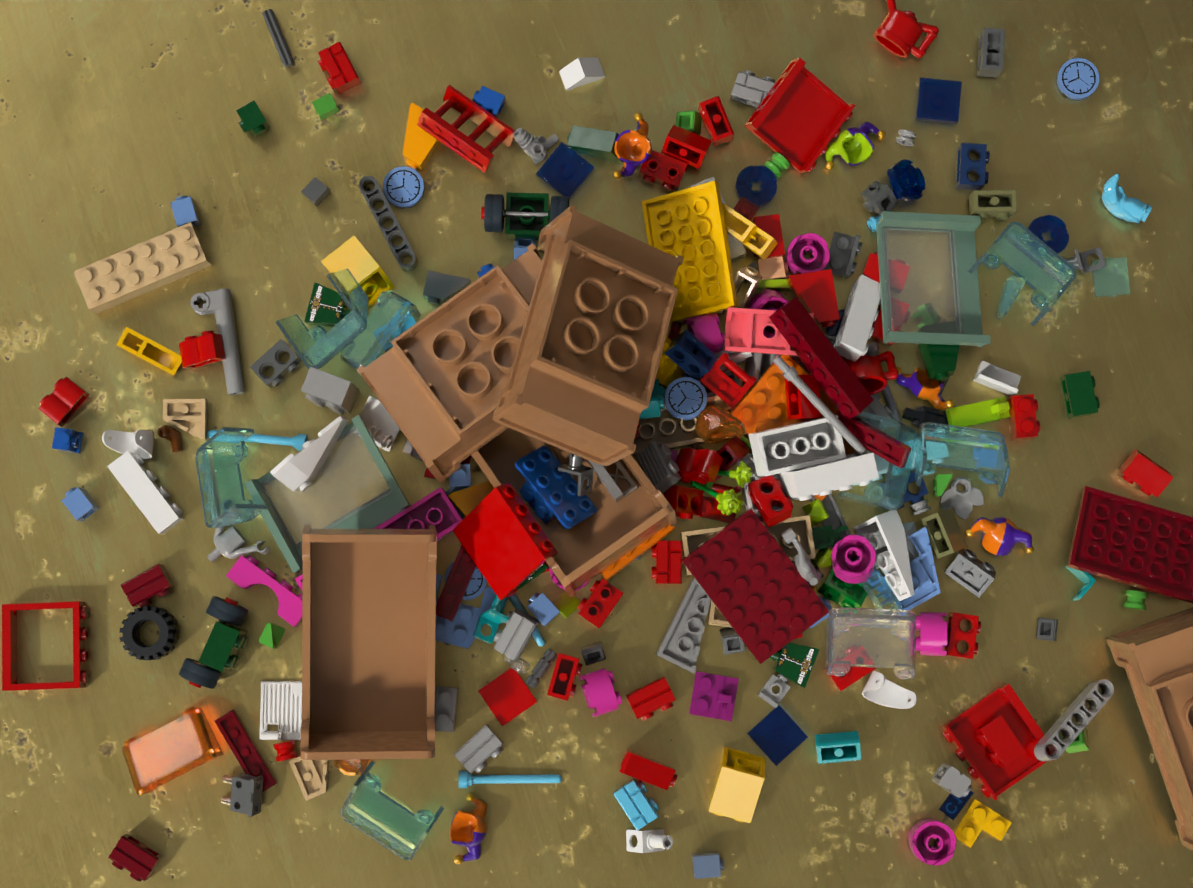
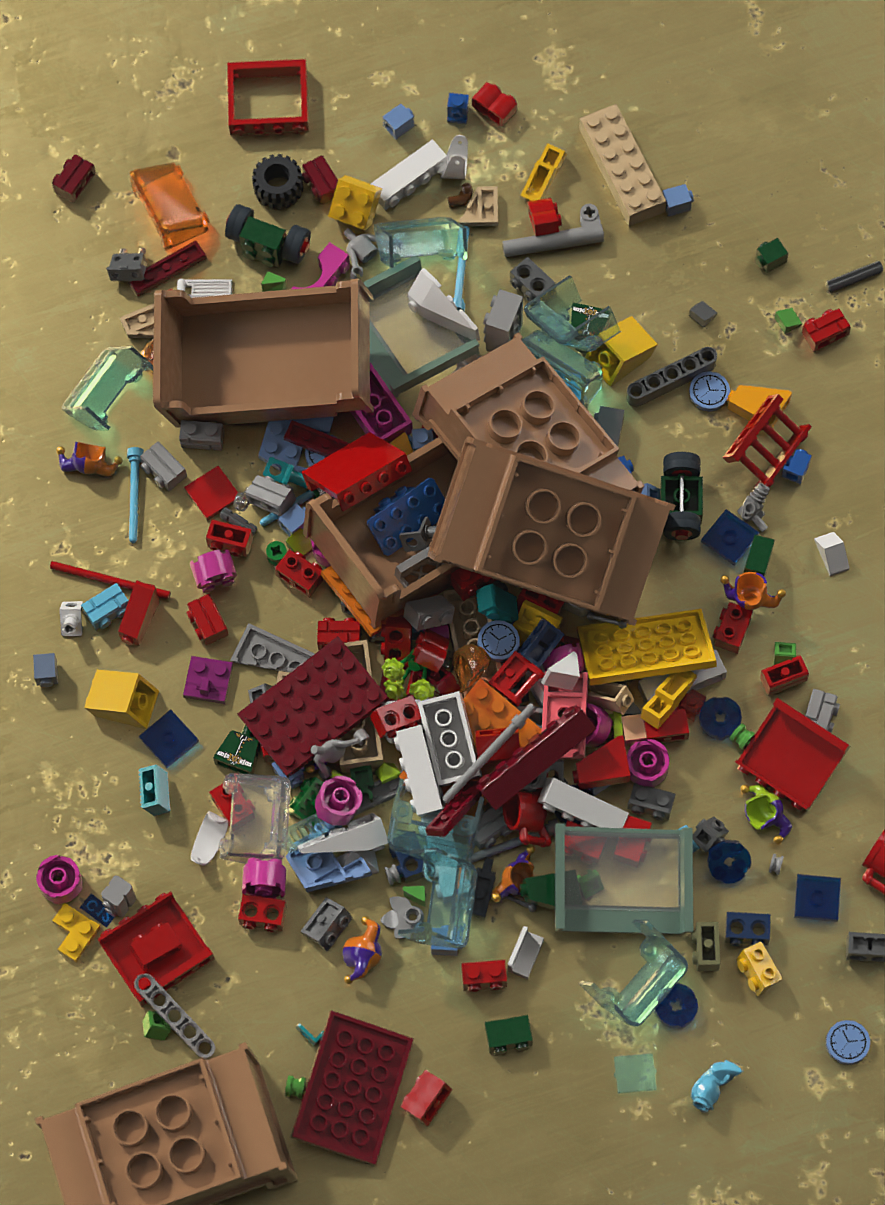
camera: 90 degrees right, 15 degrees down
dark grey slope [580,641,606,666] -> none
red brick [661,125,712,169] -> none
light grey brick [757,674,791,708] -> none
olive brick [921,507,968,559] -> none
lime hinge [945,397,1011,431] -> none
clear light blue slope [996,275,1026,320] -> none
dark grey slope [1037,618,1058,641] -> none
dark grey bracket [1056,247,1106,275] -> none
none -> red bar [50,561,171,600]
none -> green wheel [266,541,287,566]
none -> yellow brick [328,175,382,230]
none -> white slope [541,651,580,690]
none -> yellow bracket [736,942,782,997]

